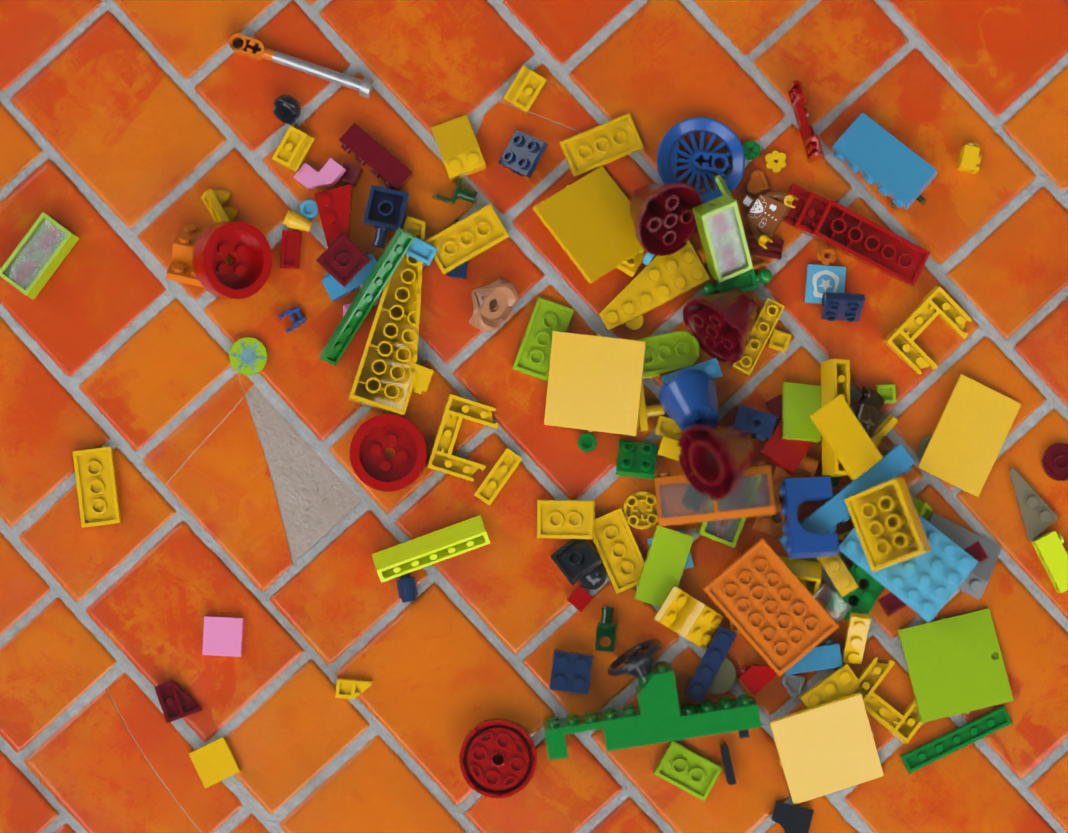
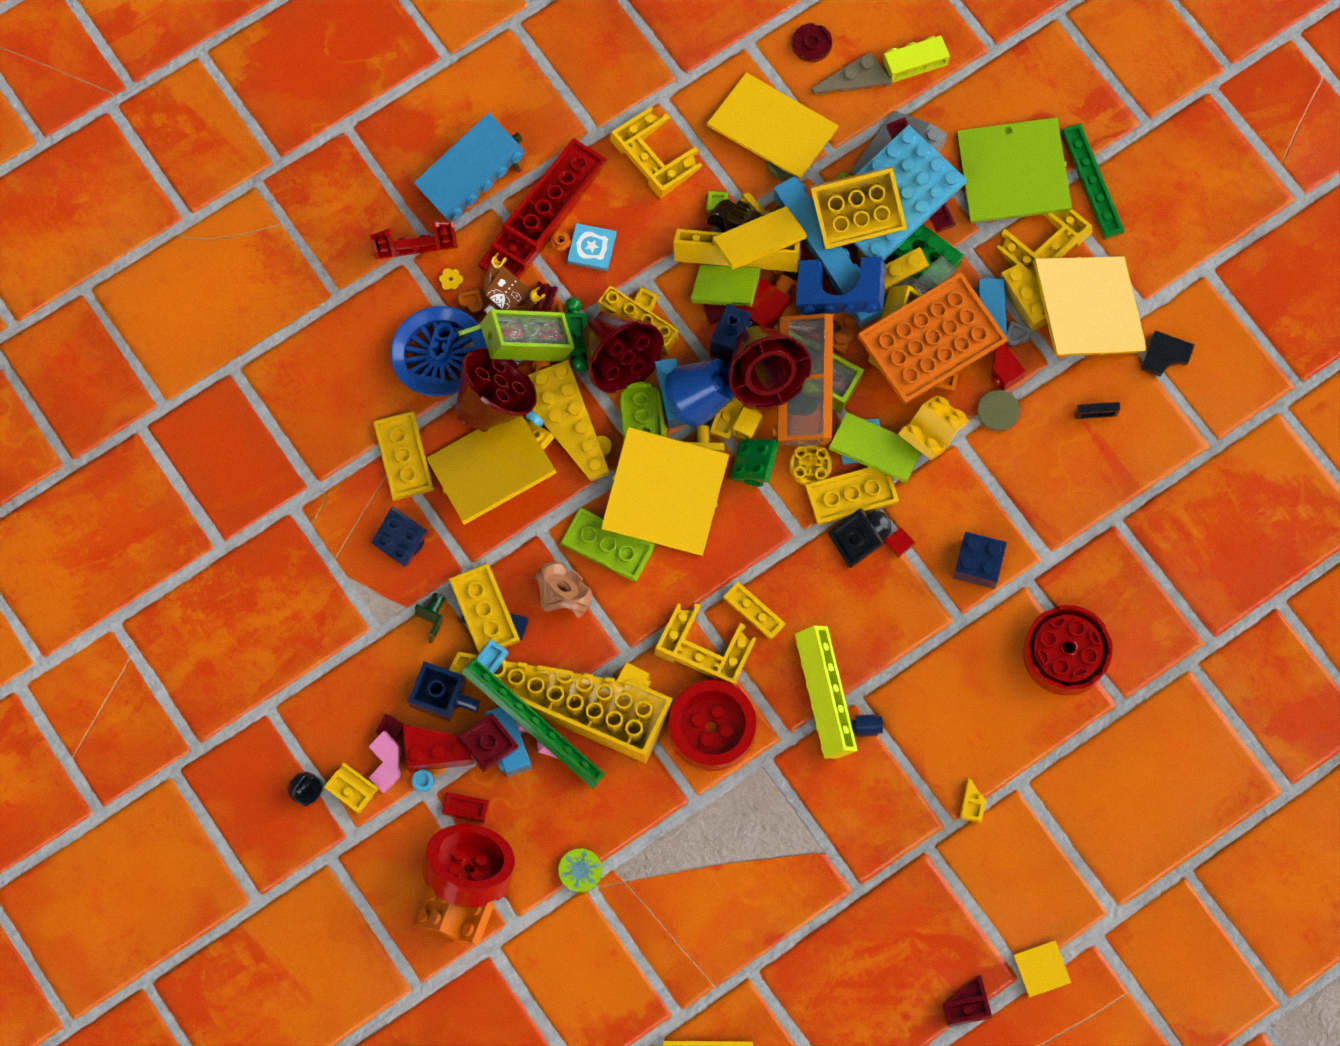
camera: 80 degrees left, 15 degrees down
yellow tile [201,189,237,223] -> none
bright pink tile [202,616,244,657] -> none
flat silver piece [229,34,374,98] -> none
blue piece [278,307,307,333] -> none
yellow cone [283,210,312,232] -> none
dark red brick [339,123,413,191] -> none
yellow slope [431,115,486,182] -> none
yellow plate [503,65,547,113] -> none
yellow tile [537,500,595,539] -> none
green piece [543,638,761,760] -> none
green tile [577,433,597,452] -> none
dark green bracket [595,607,617,652] -> none
lime tile [654,741,723,802] -> none
dark blue plate [684,625,737,703] -> none
tile [742,141,760,160] -> none
dark blue plate [821,292,865,322] -> none
yellow plate [842,613,871,664] -> none
yellow brick [957,143,982,174] -> none

